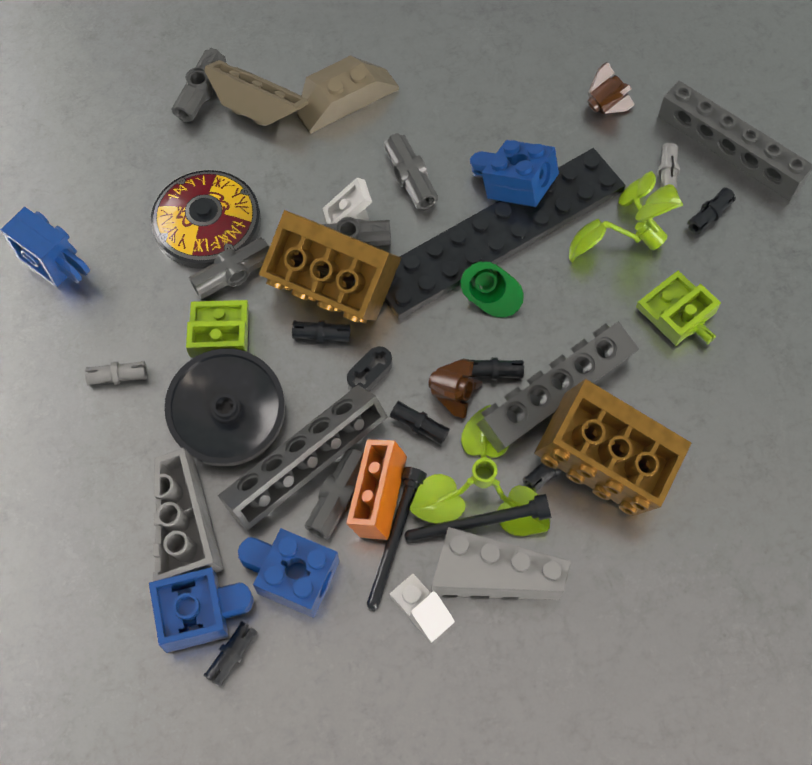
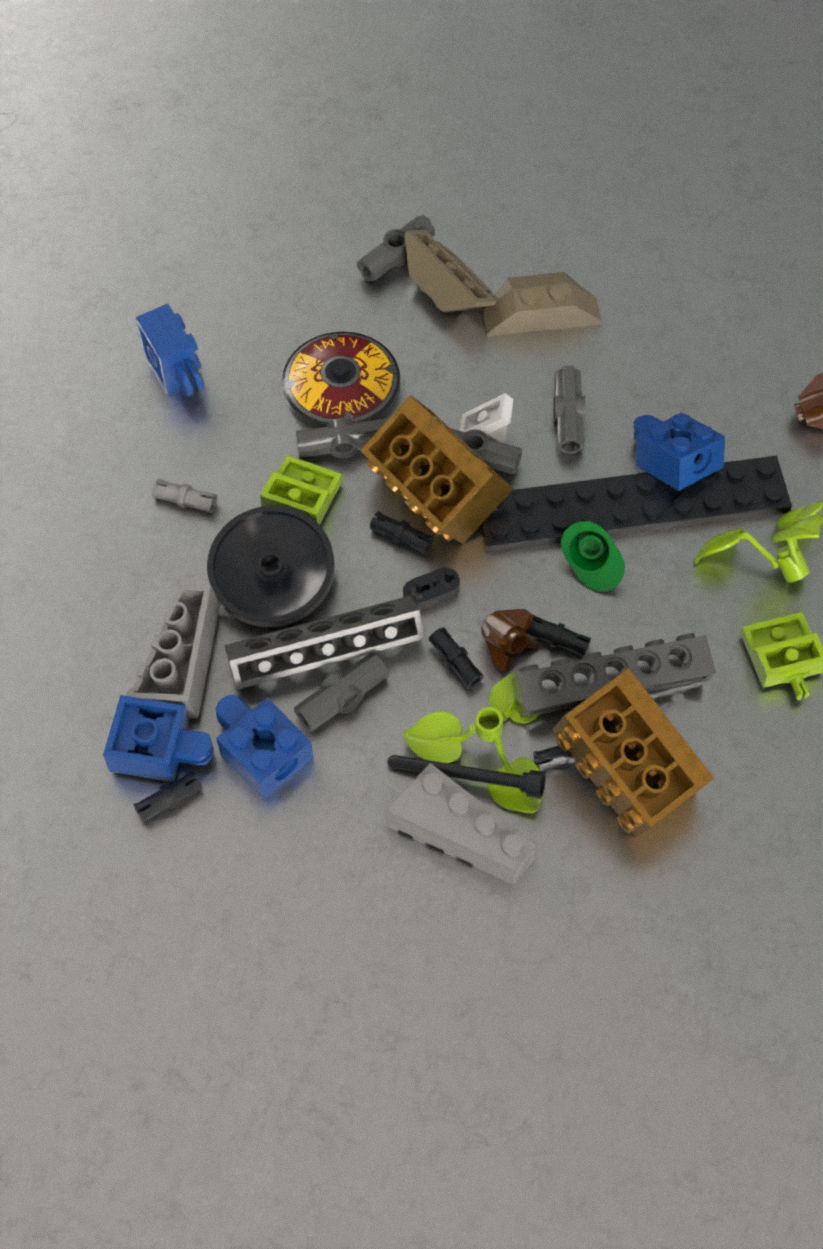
camera: 25 degrees right, 5 degrees down
orange brick [346,439,407,540] -> none
black piece [367,467,427,610] -> none
white slope [389,574,455,643] -> none

